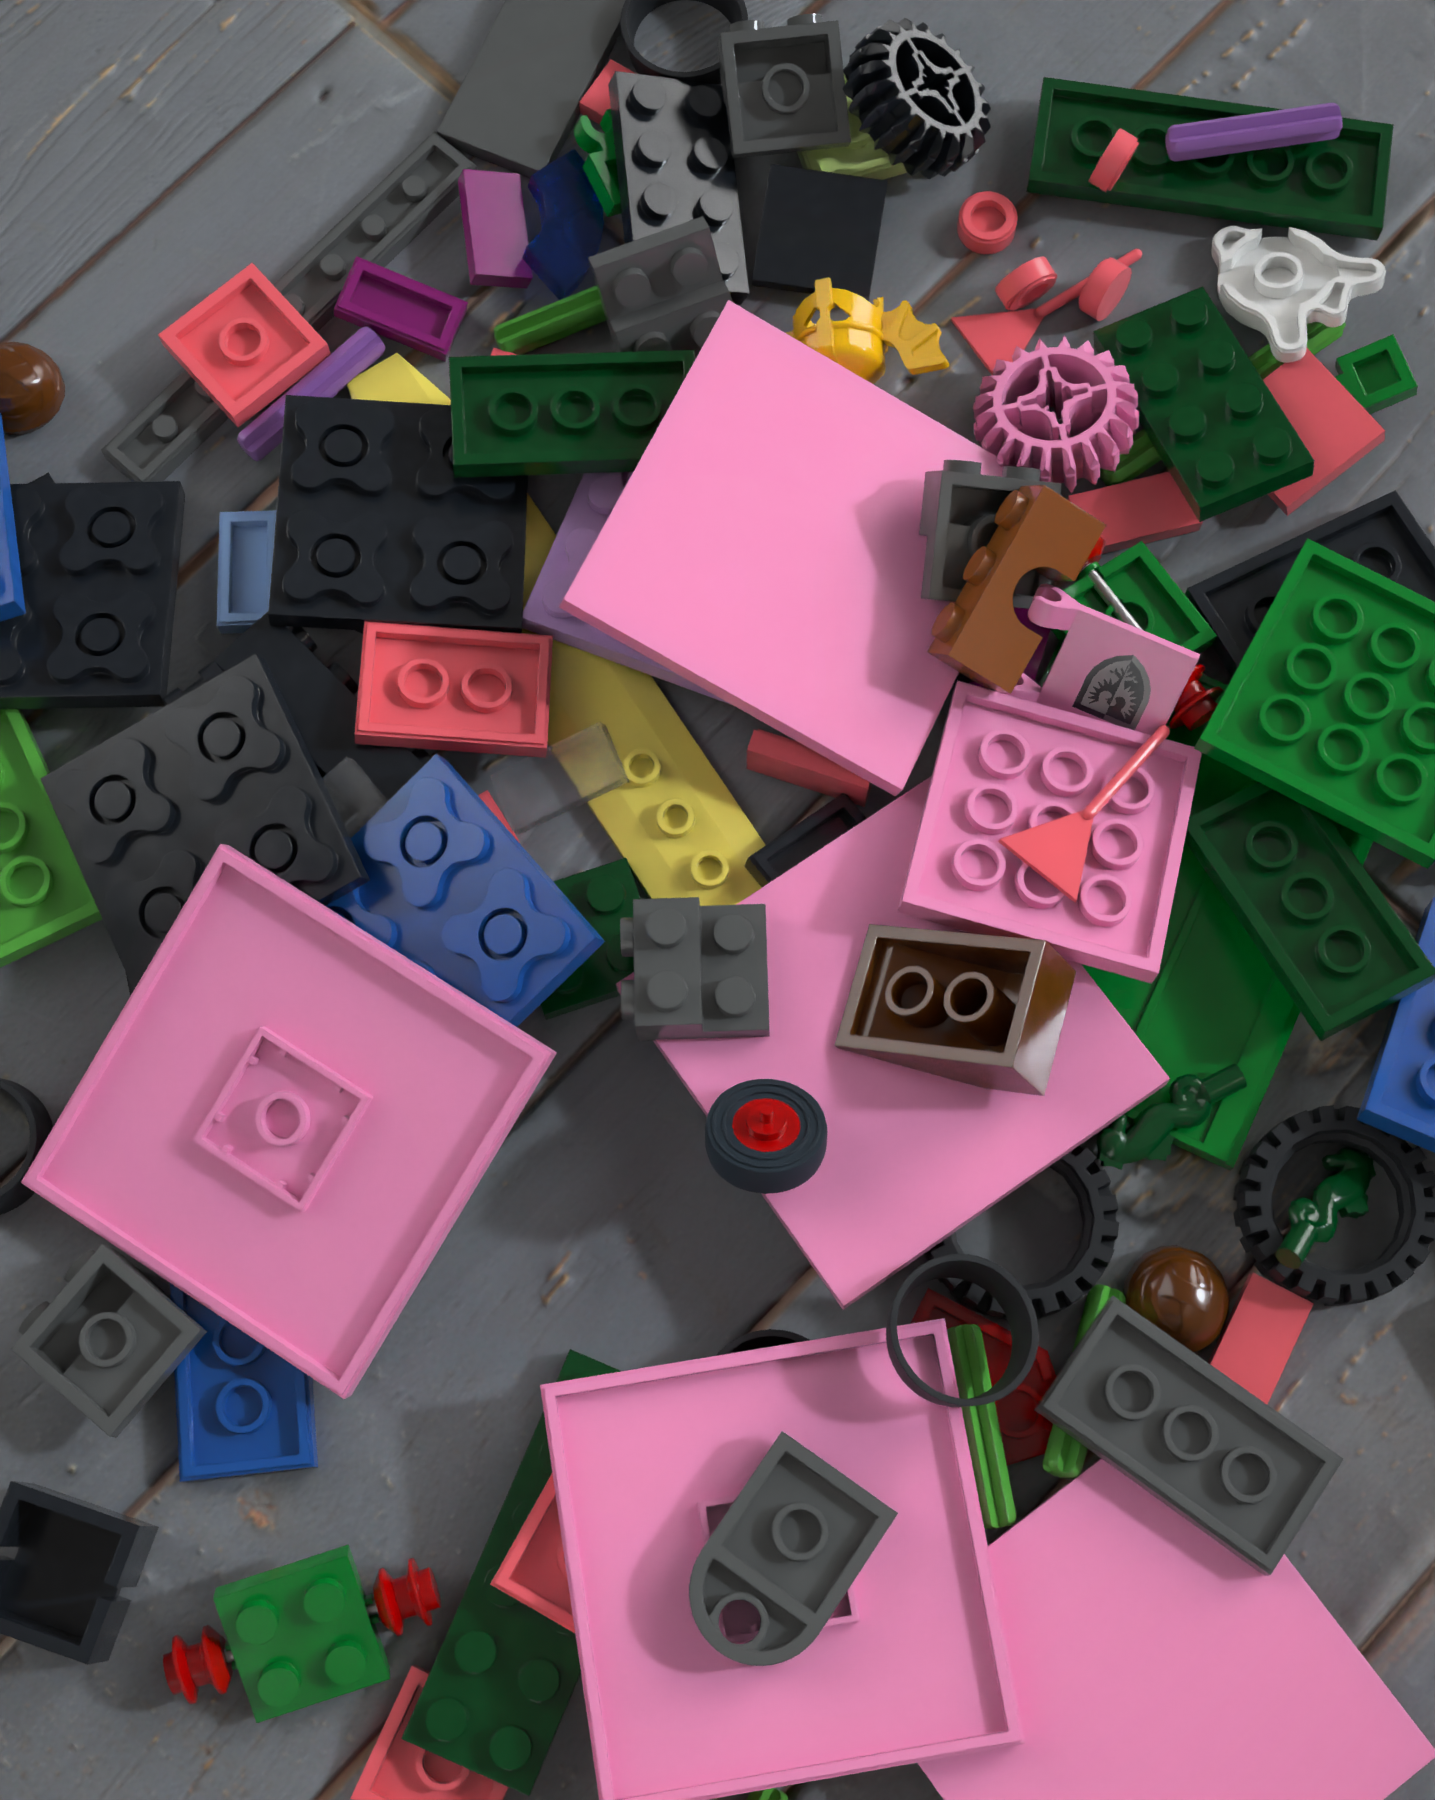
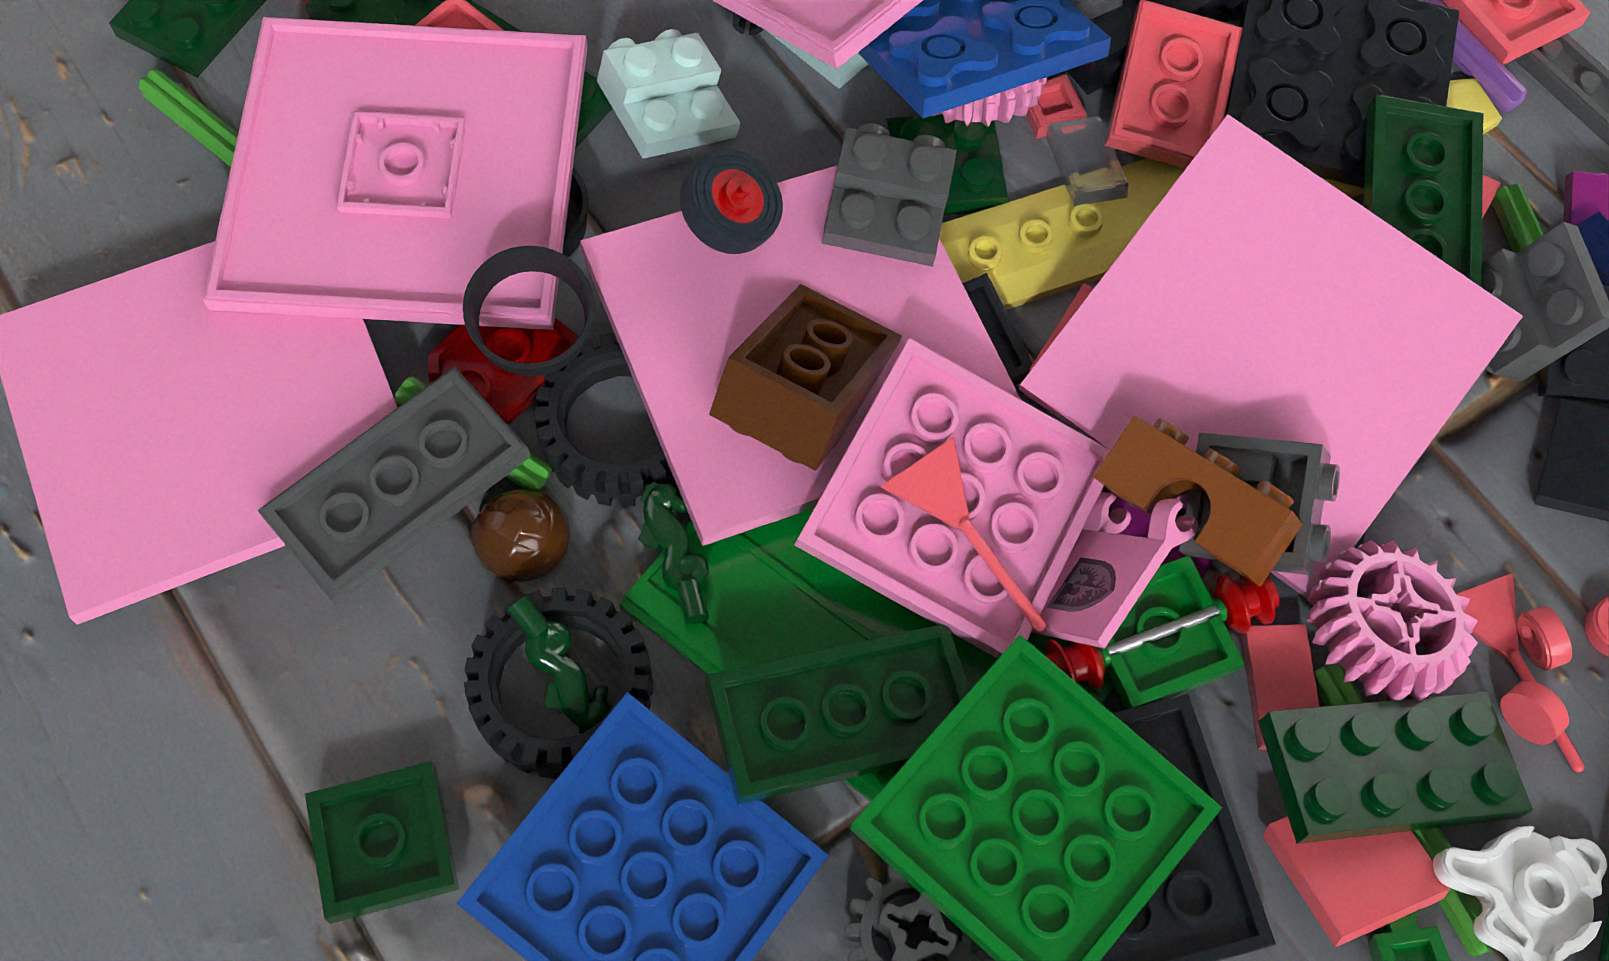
camera: 100 degrees right, 10 degrees down
magenta tile [334,256,468,362] -> none
dark grey tile [689,1431,898,1666] -> none
yellow helmet [785,277,949,384] -> none
bright green axle [947,1324,1017,1529] -> none
coral tile [1208,1272,1314,1404] -> none
none -> light aqua plate [597,29,741,159]

